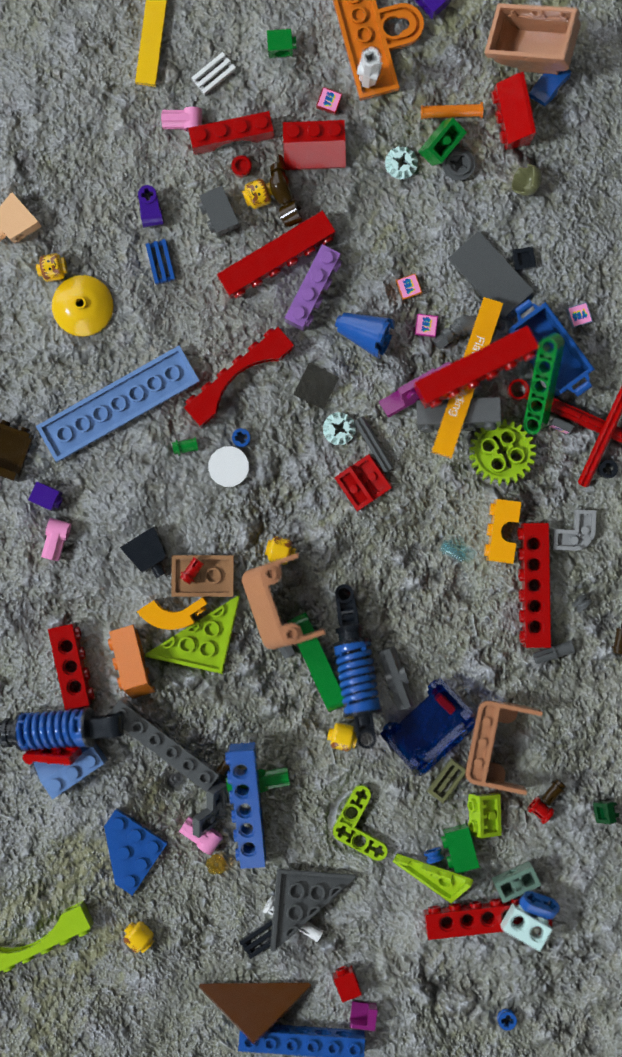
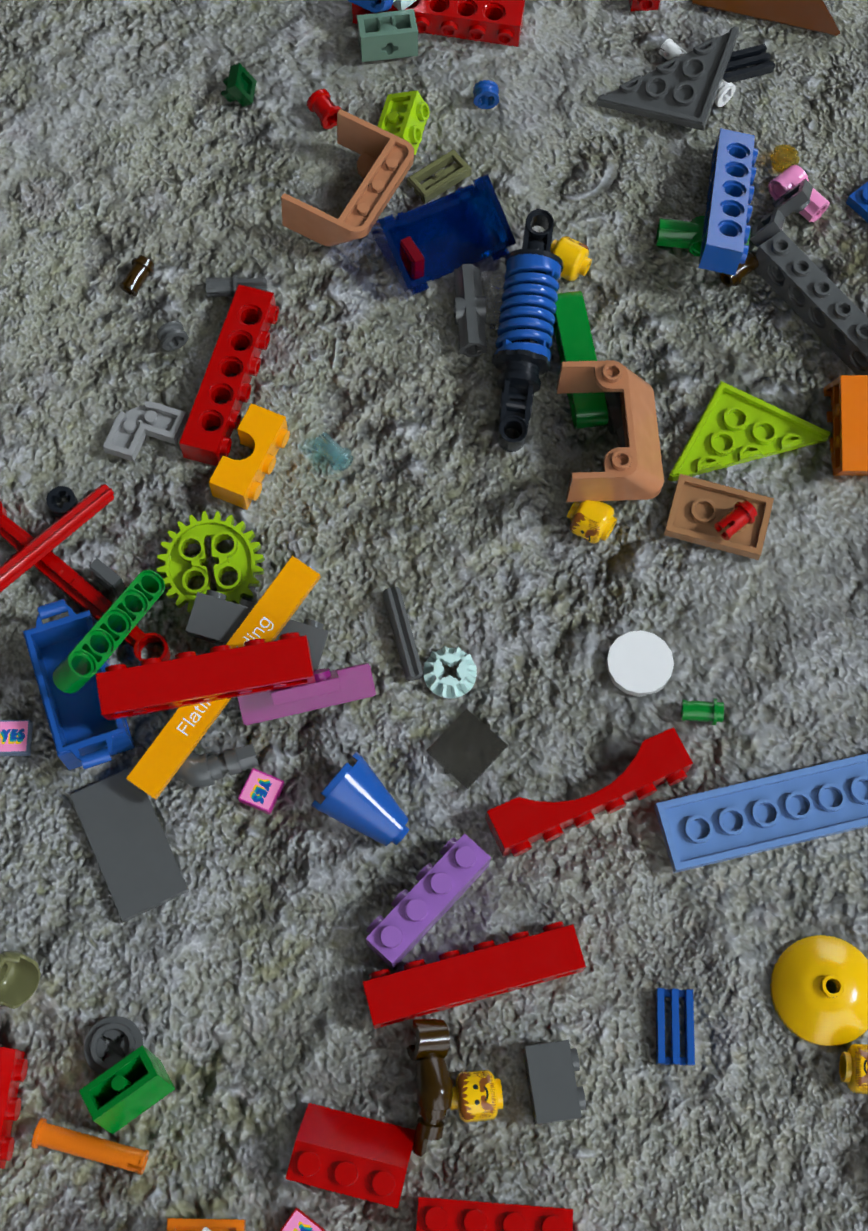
camera: 165 degrees left, 20 degrees down
black torso [120,526,168,579] -> none
light orange arch [137,597,208,630] -> none
dark purple piece [138,185,164,228] -> none
red tile [231,155,252,178] -> none
blue bush [232,428,251,447] -> none
lime beam [333,784,388,861] -> none
red slope [334,454,393,511] -> none
light aqua gear [385,146,418,179] -> none
lime wing [392,853,474,903] -> none
tile [396,274,422,301] -> none
green brick [441,823,480,874] -> none
black tile [511,246,536,271] -> none
dark brown pin [541,779,566,806] -> none

